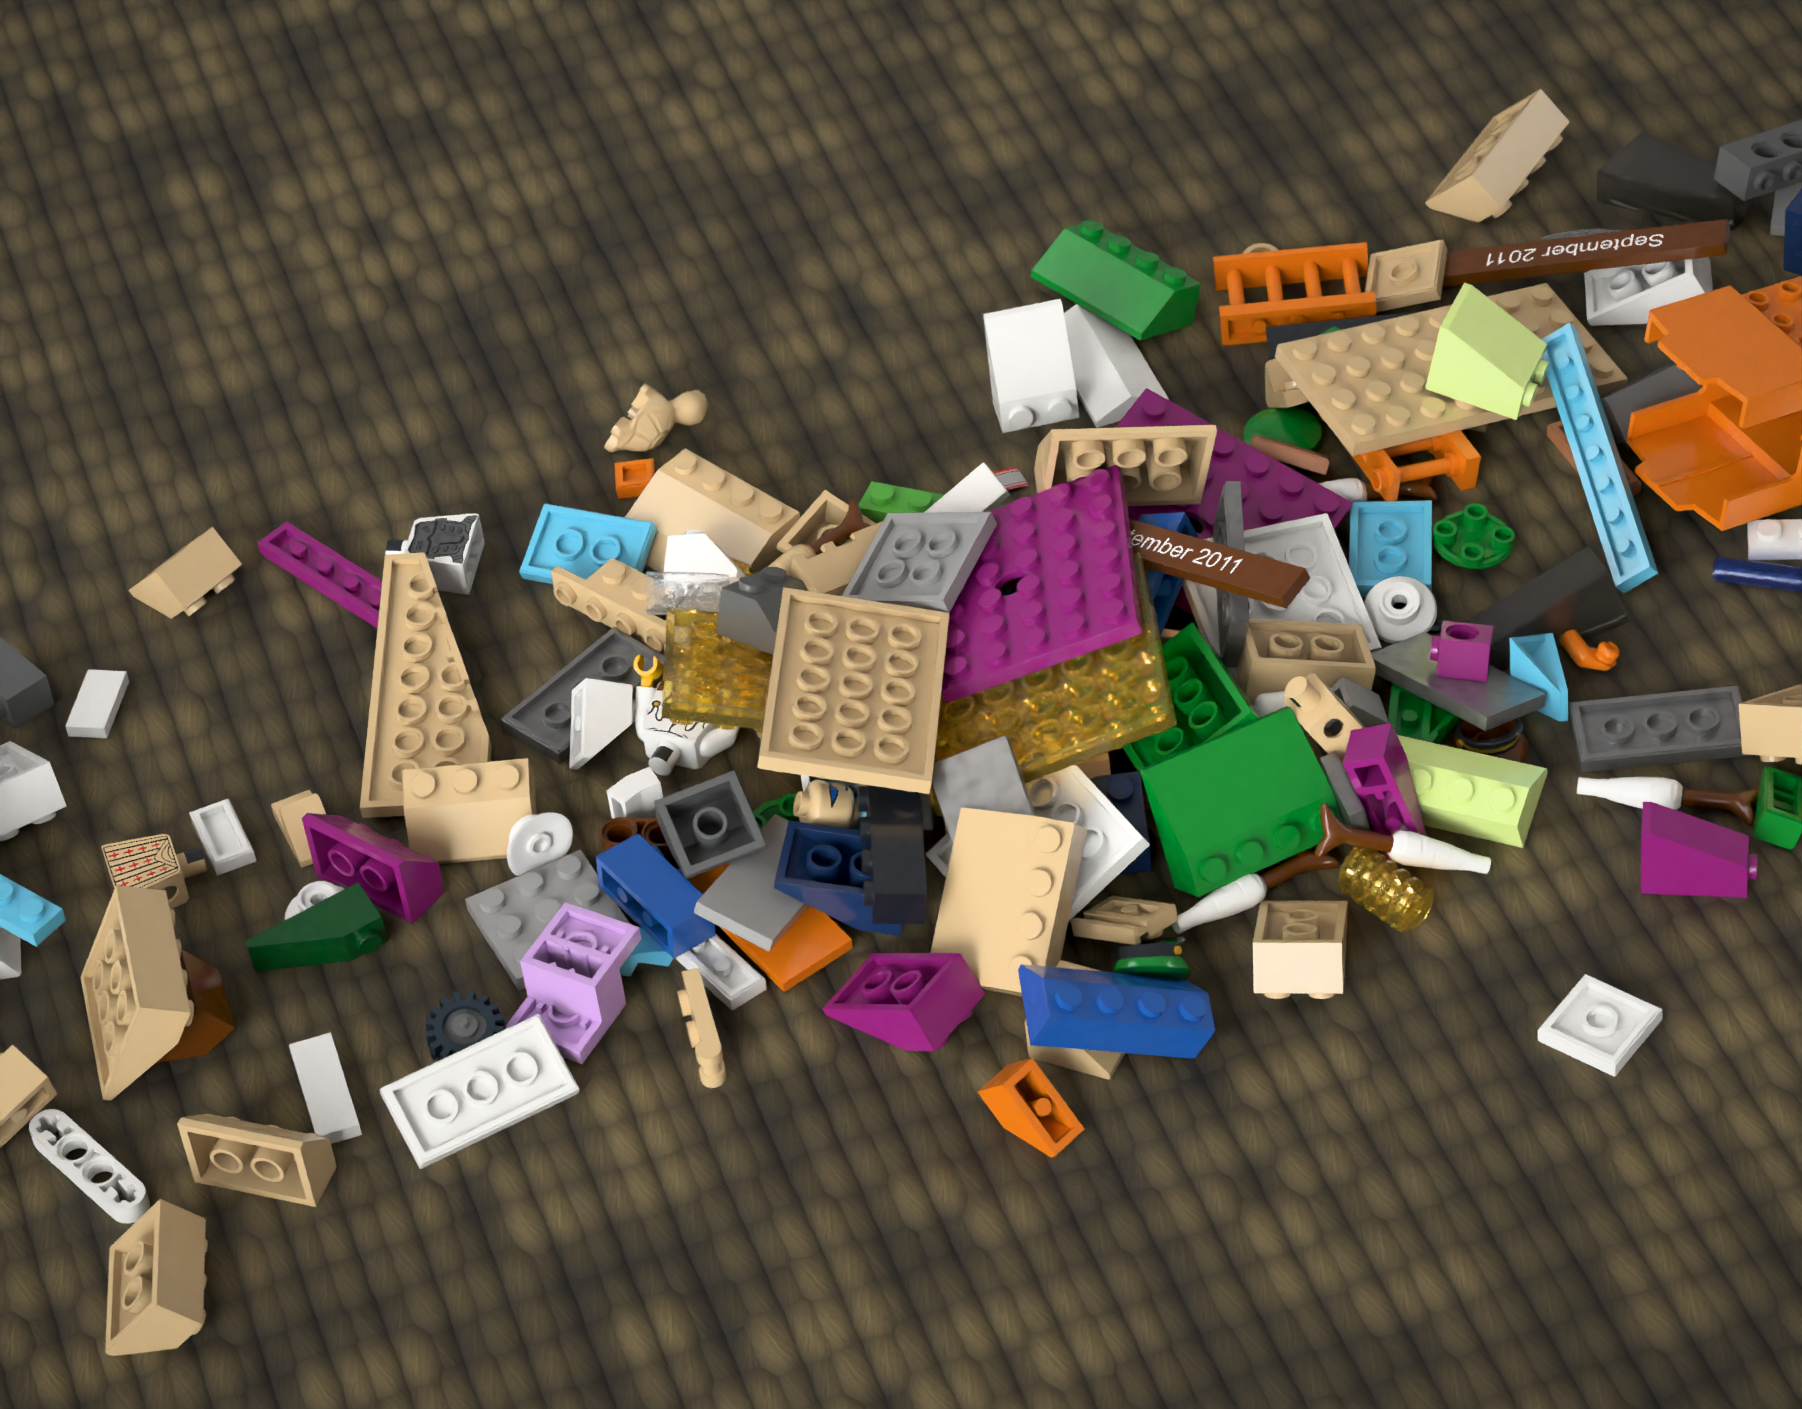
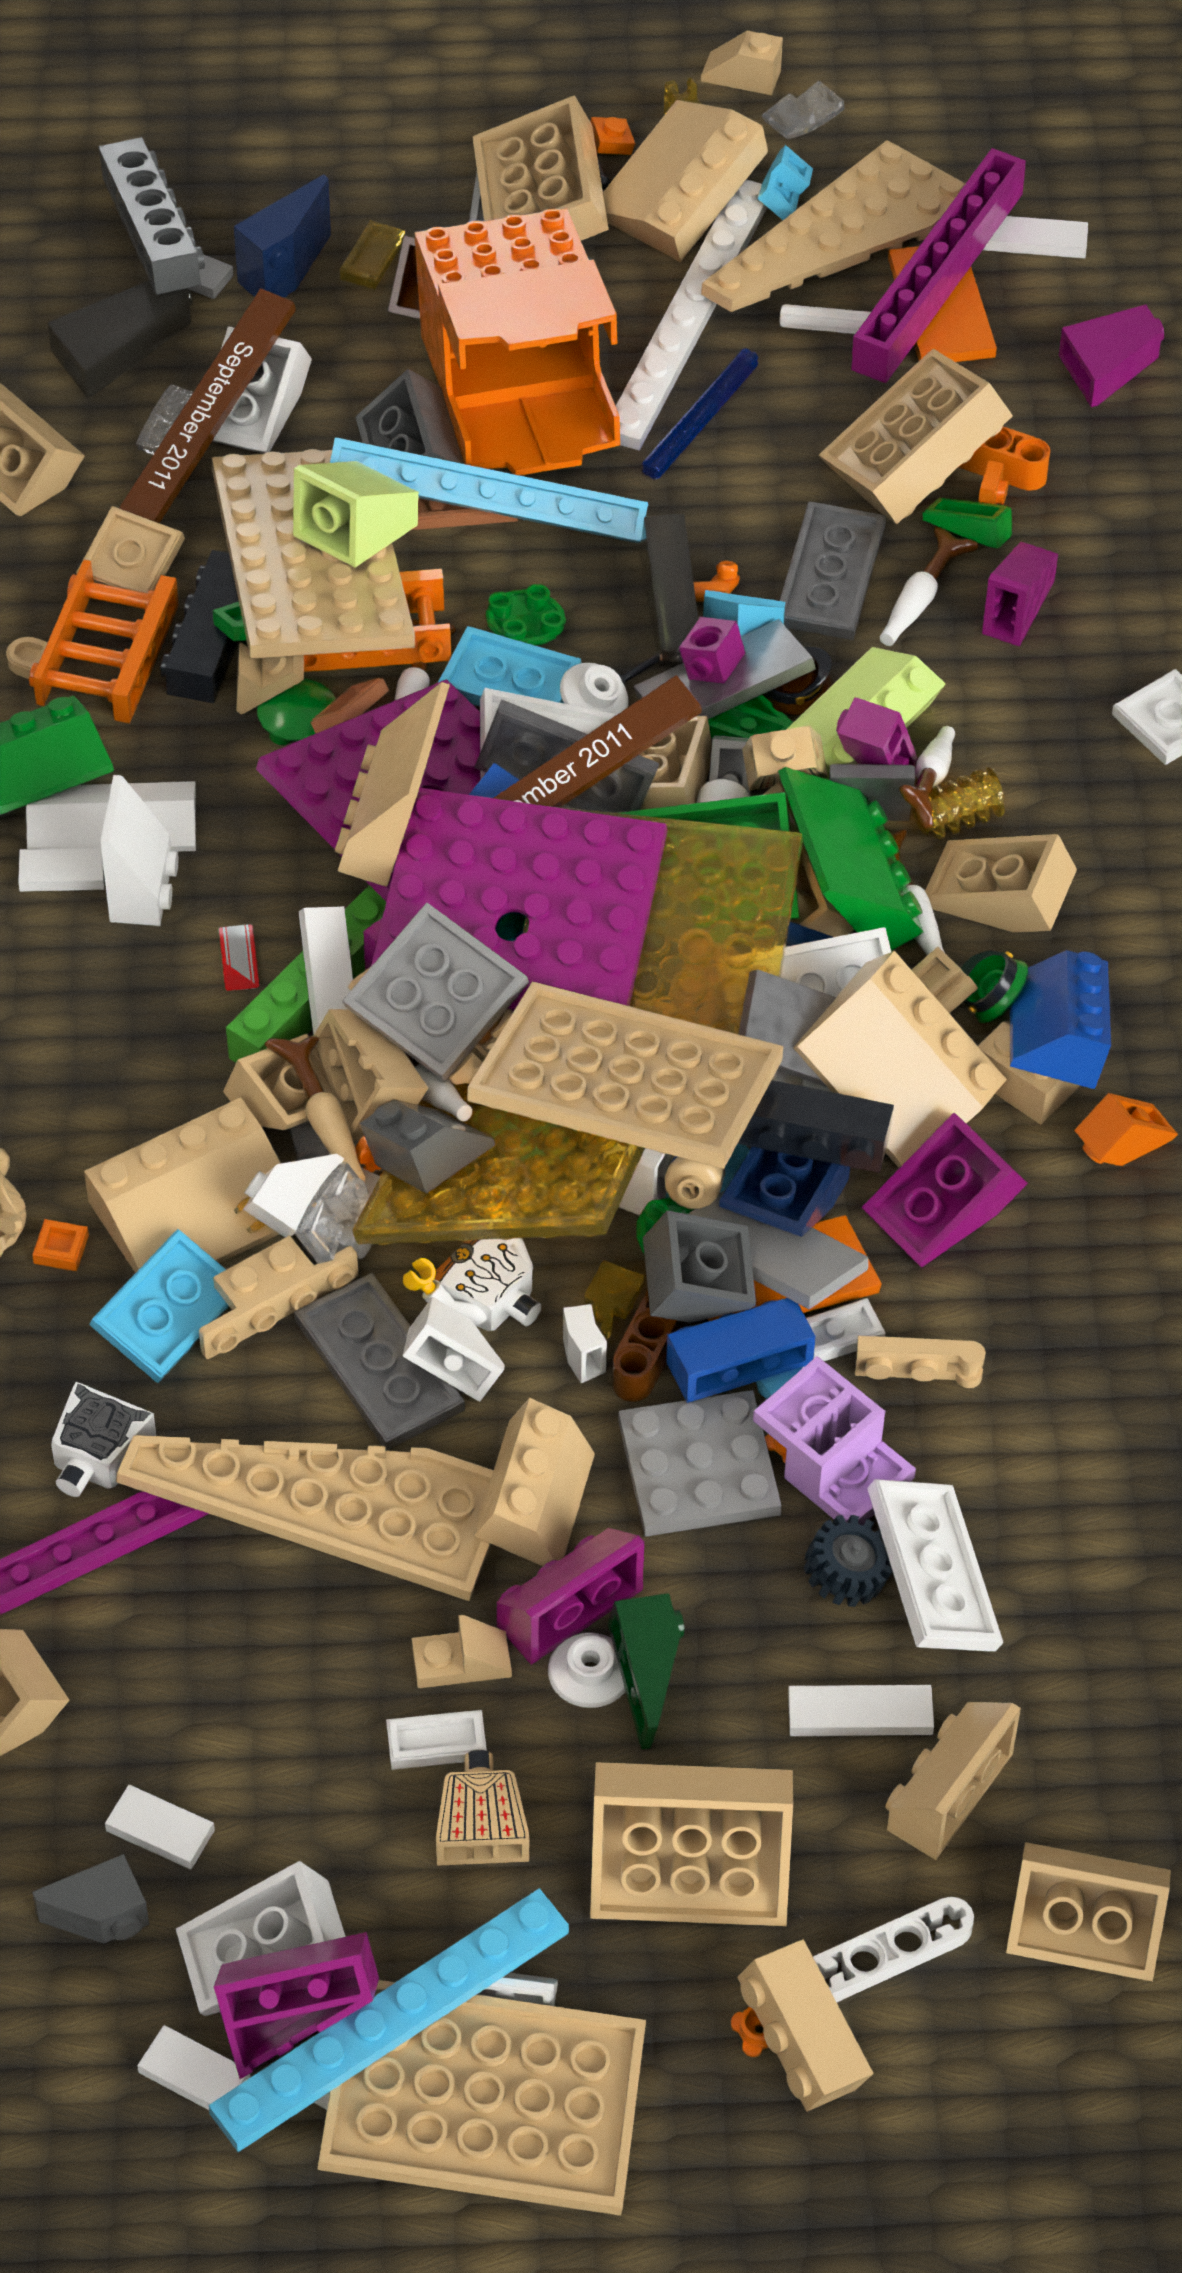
camera: 80 degrees left, 10 degrees up
white piece [507,812,573,876] -> none

